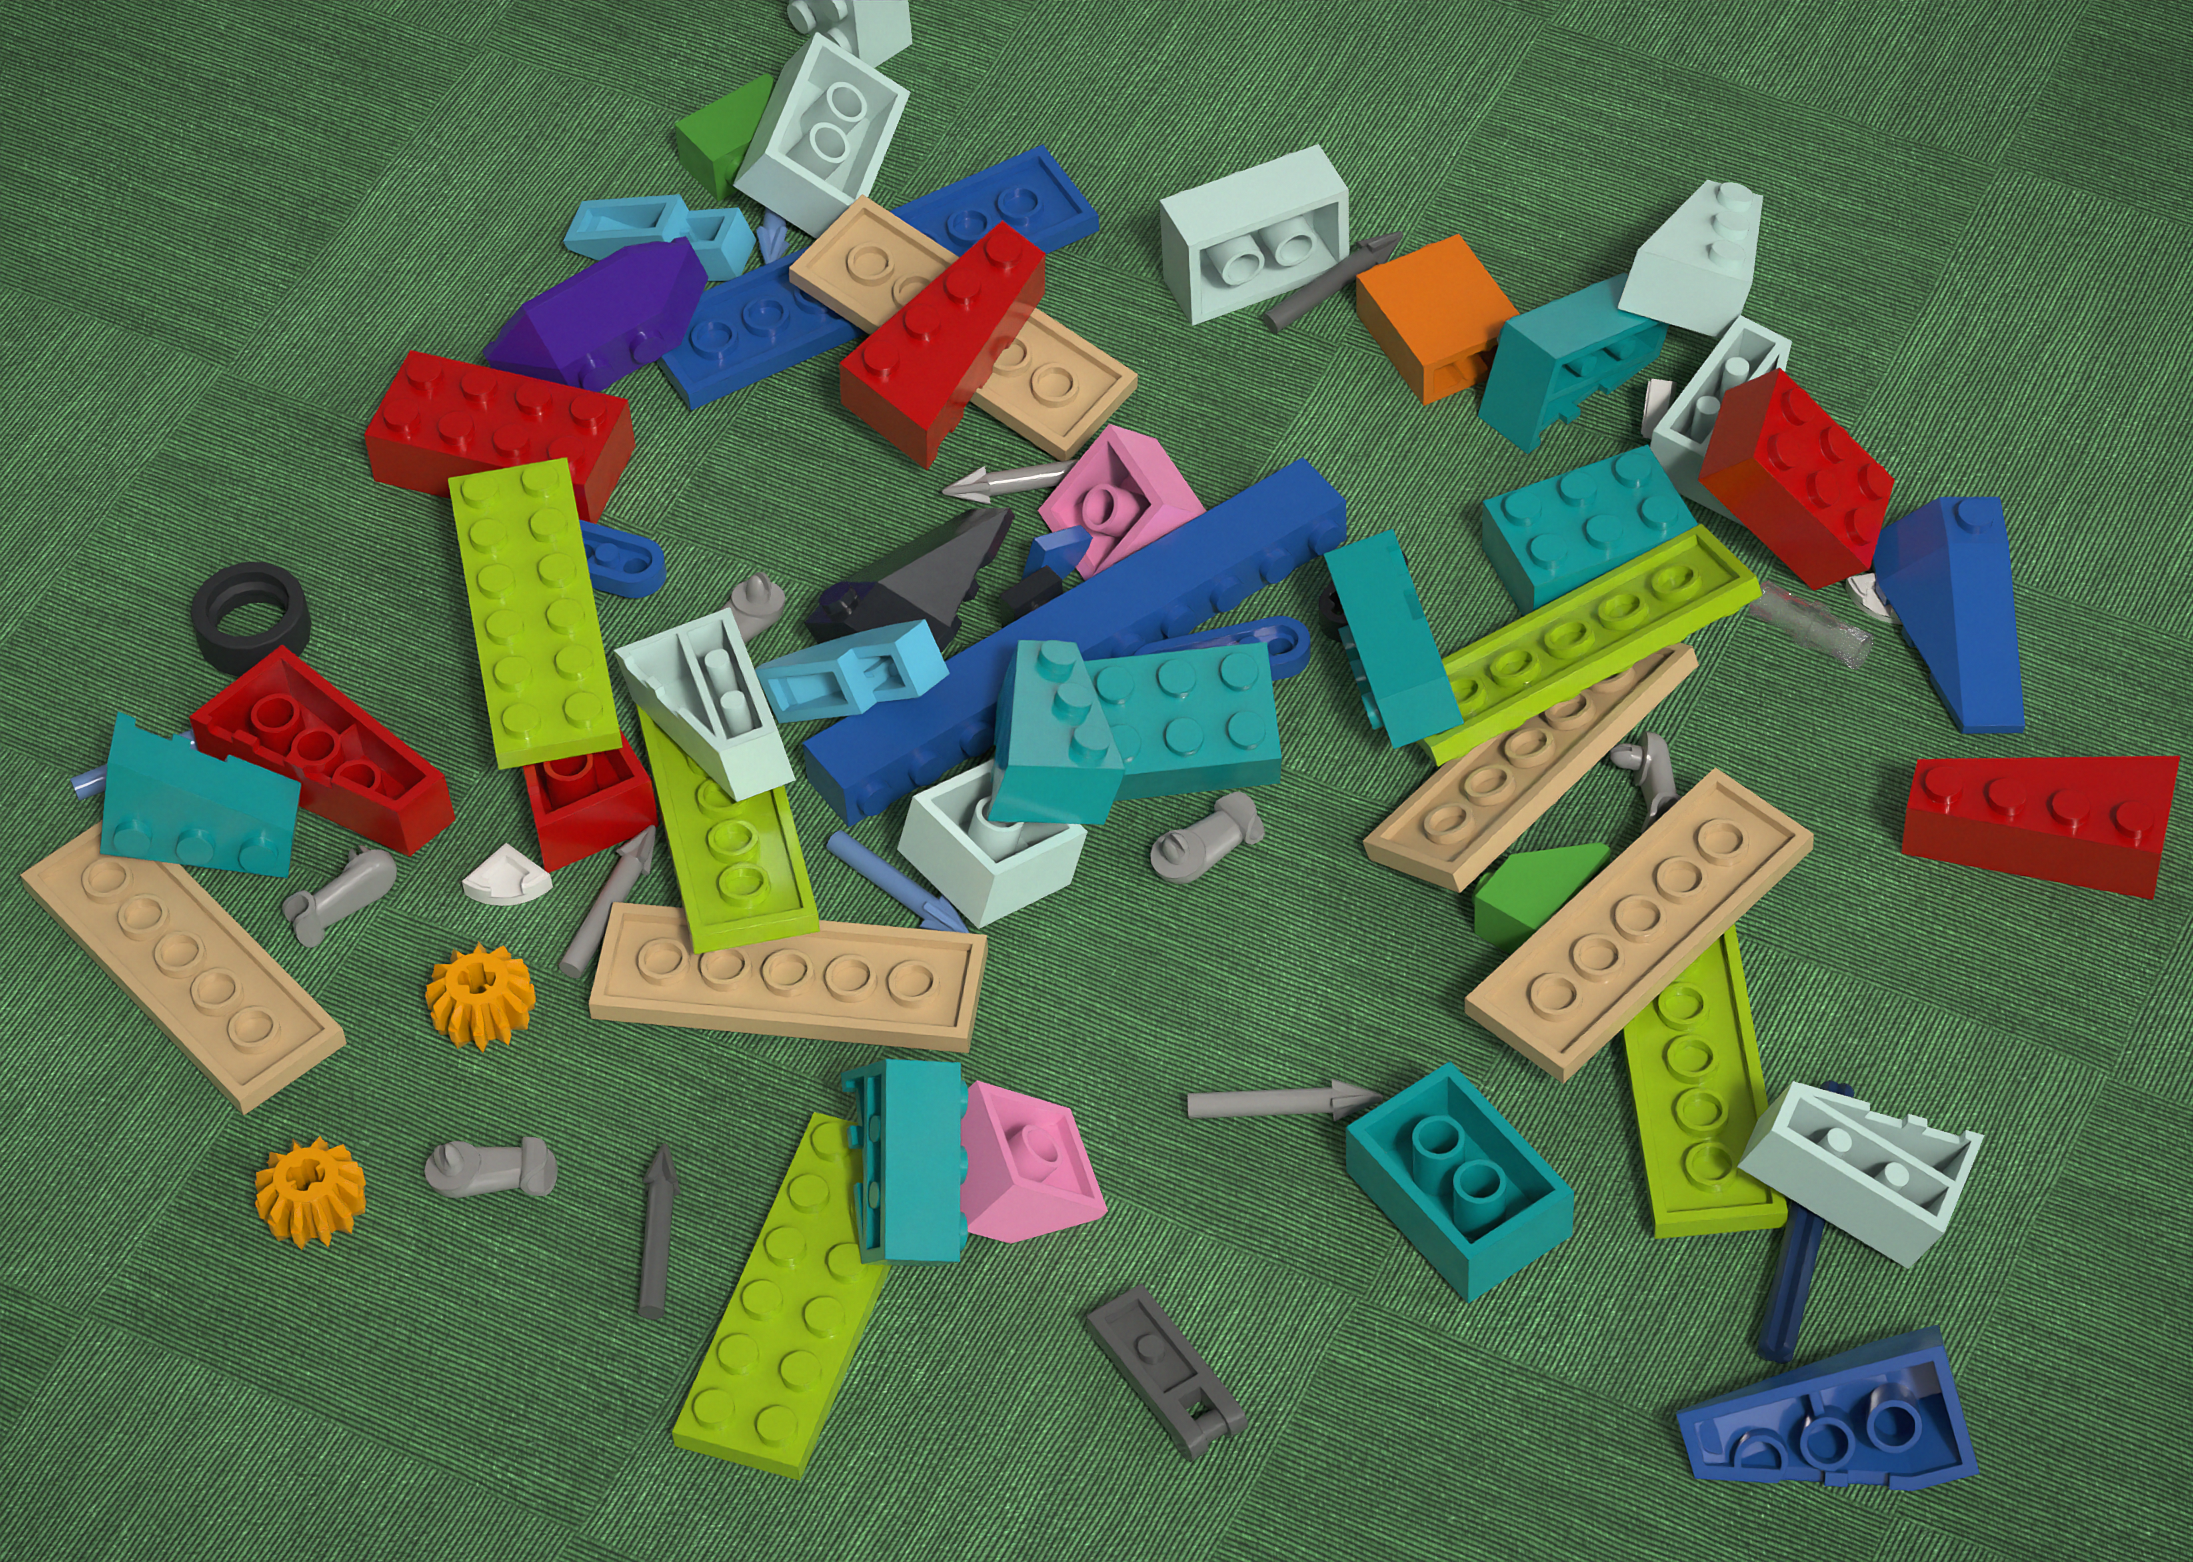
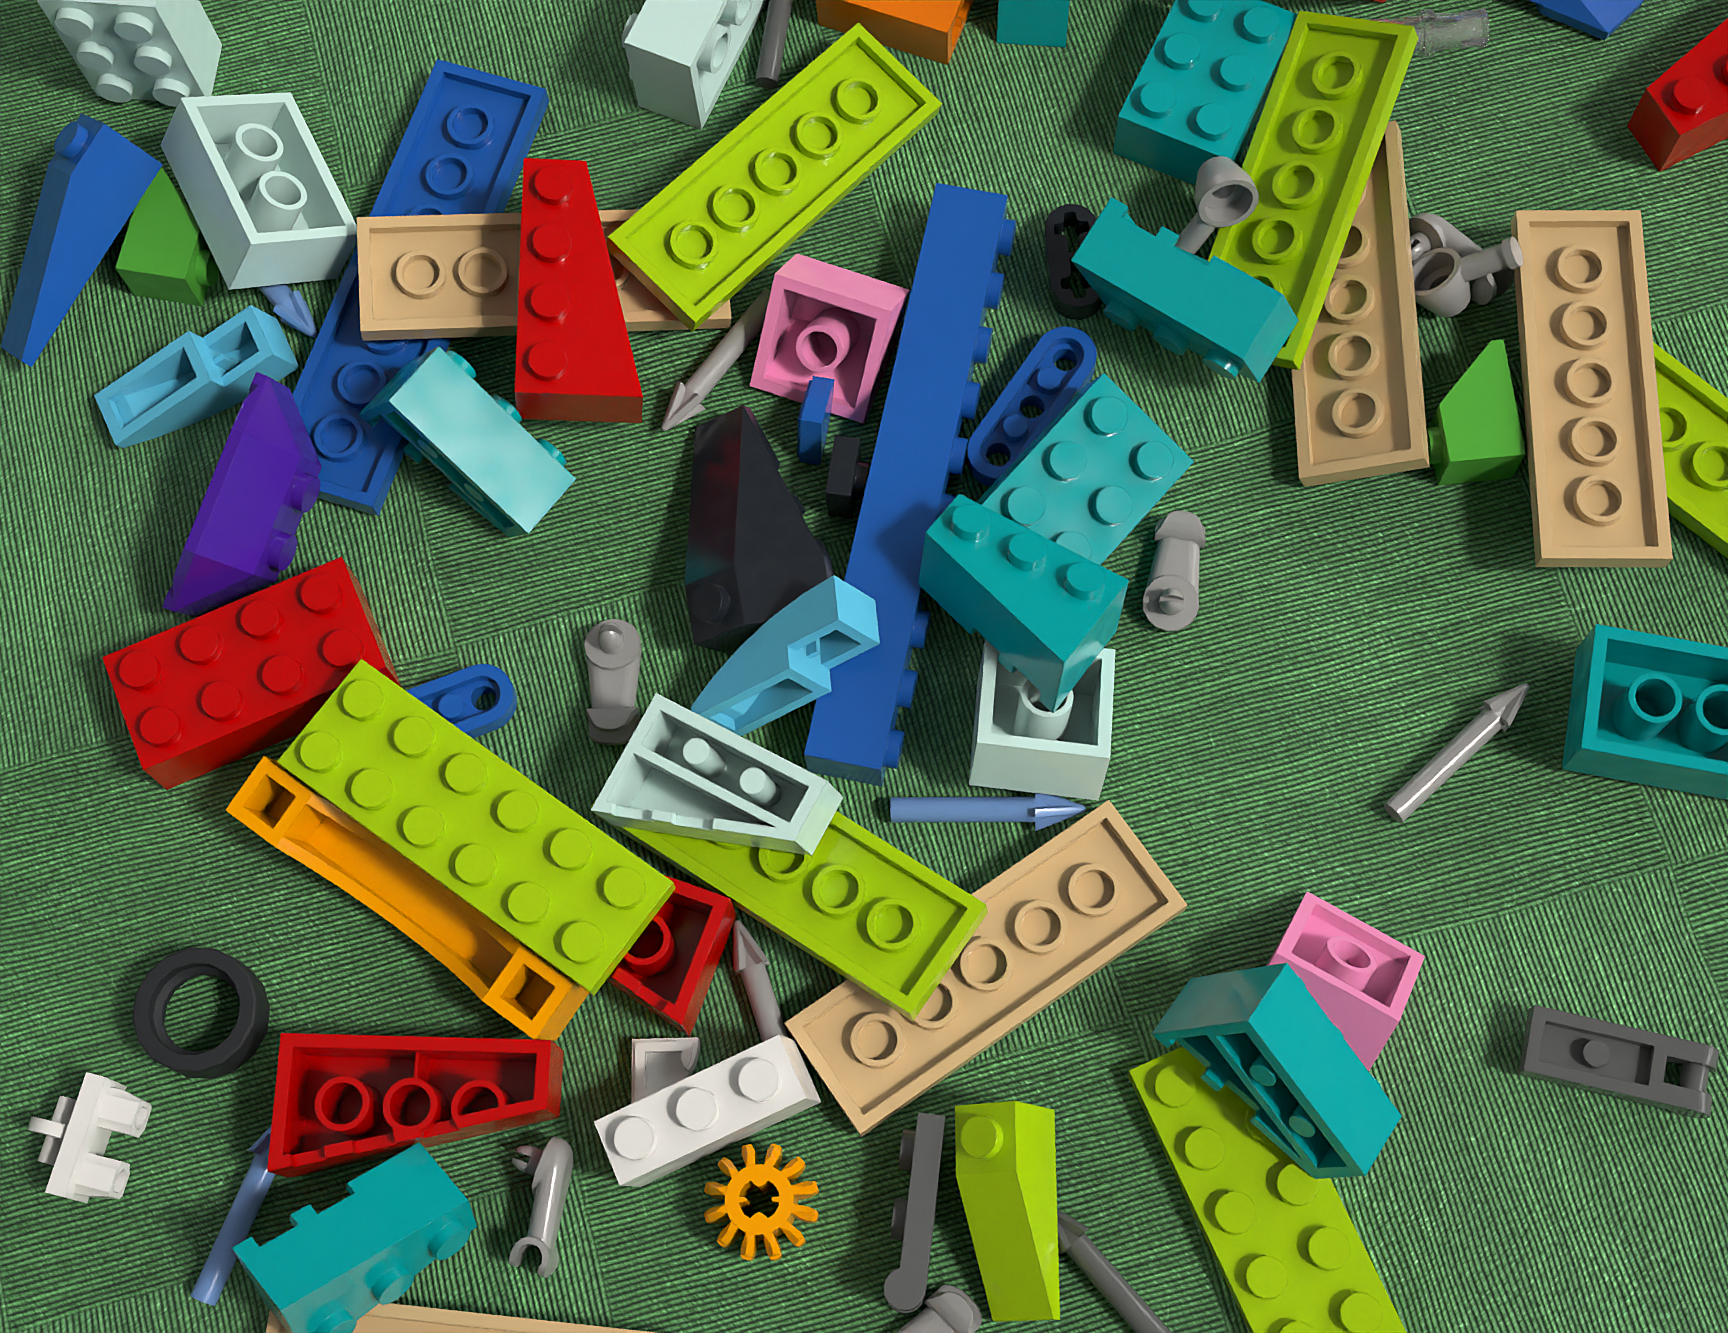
camera: 40 degrees left, 20 degrees up
none -> blue wedge [1,113,163,367]
none -> white hips [27,1072,152,1203]
none -> light orange arch [226,756,589,1041]
none -> wedge [358,346,576,538]
none -> white brick [594,1034,821,1187]
none -> lime plate [606,22,942,332]
none -> dark grey plate [884,1113,945,1314]
none -> lime slope [955,1101,1060,1322]
none -> light grey bar [1175,156,1259,255]
none -> light grey bar [1412,237,1523,318]

